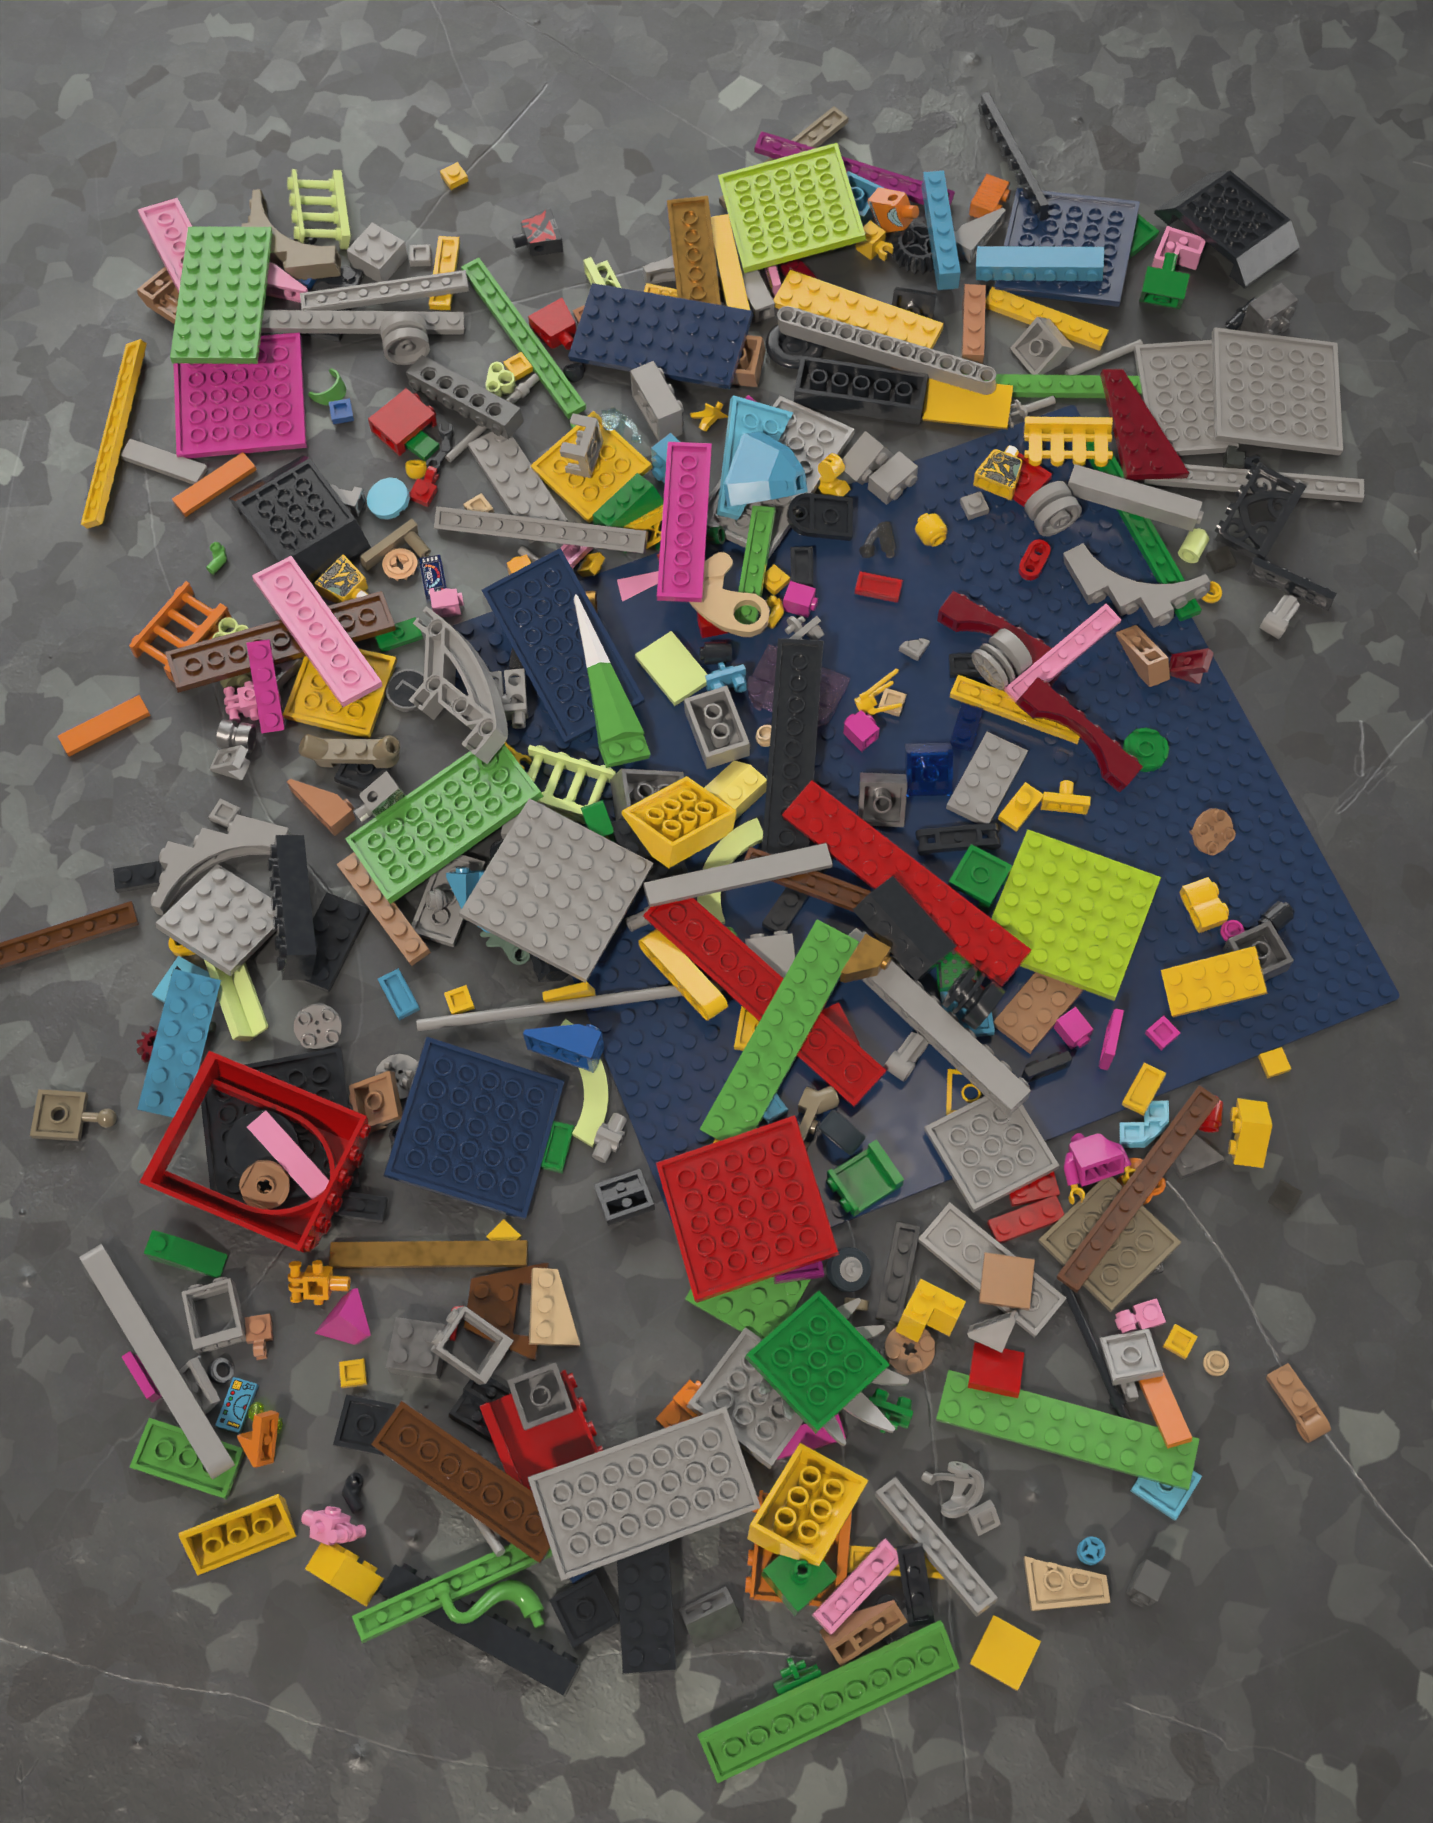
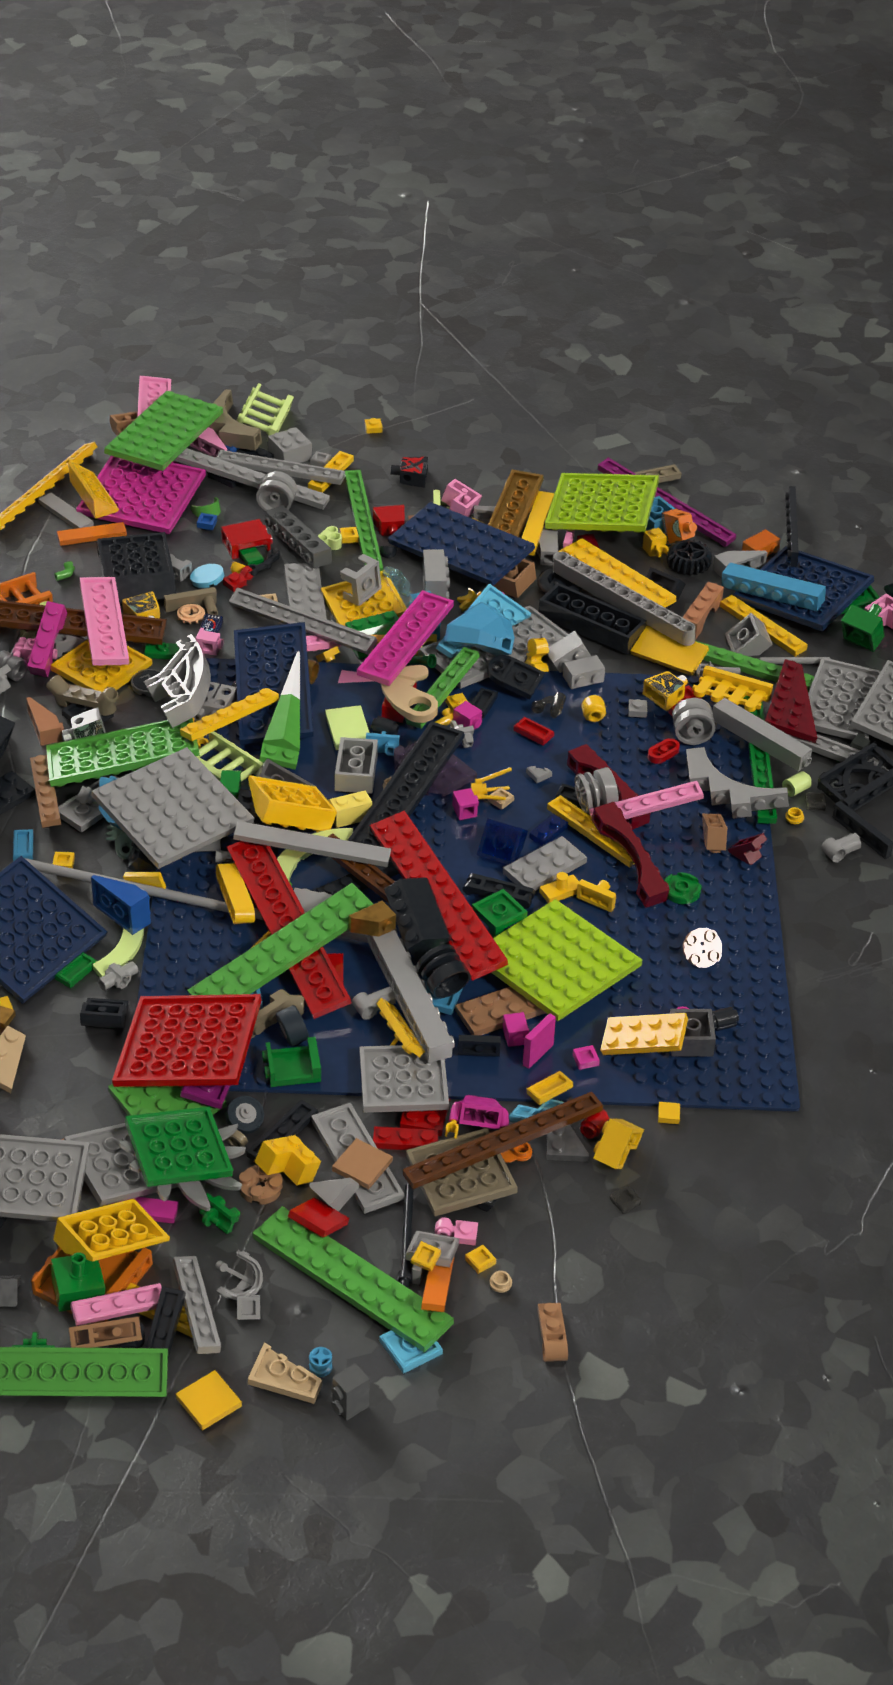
camera: 20 degrees right, 25 degrees down
light grey bar [445,373,540,462] -> none
flat silver slope [858,772,907,827] -> none
dark azure brick [922,170,961,290] -> none
yellow brick [1179,877,1229,933] -> none
none -> yellow slope [68,461,119,519]
none -> yellow plate [180,688,279,741]
none -> yellow plate [376,998,425,1057]
none -> yellow tile [411,1241,441,1272]
none -> bright pink brick [441,479,482,517]

